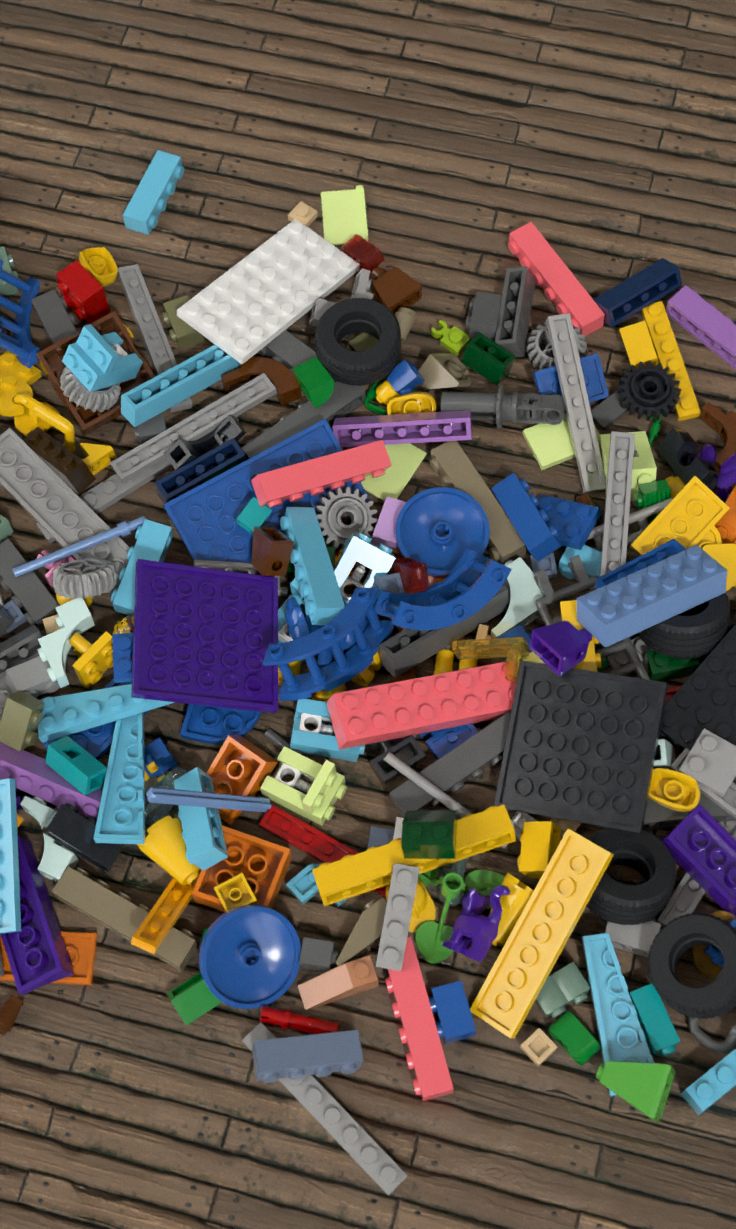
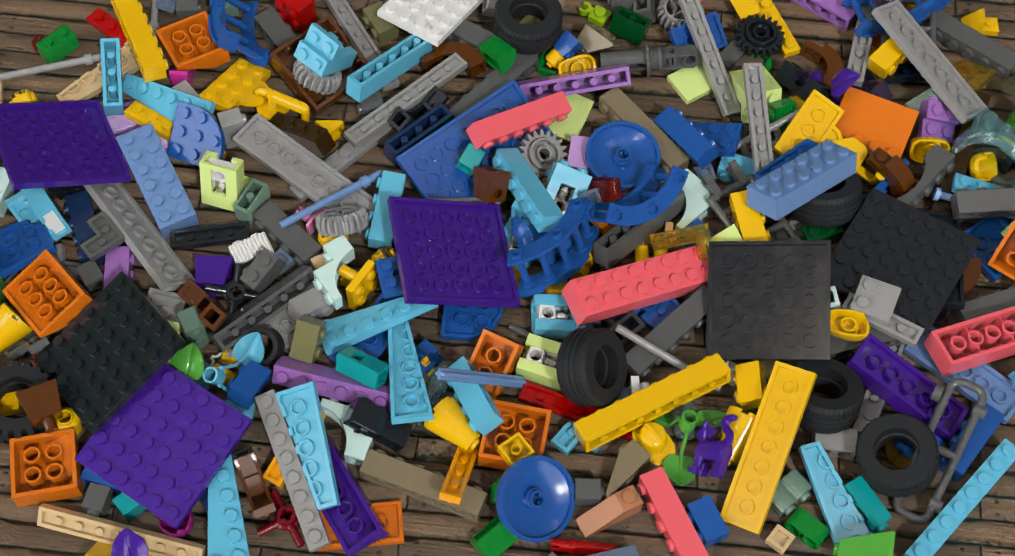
camera: 15 degrees left, 5 degrees down
light grey plate [376,863,420,971] -> none
dark green slope [401,810,457,859] -> none
dark purple torso [529,621,592,676] -> none
none -> black tyre [556,328,627,406]

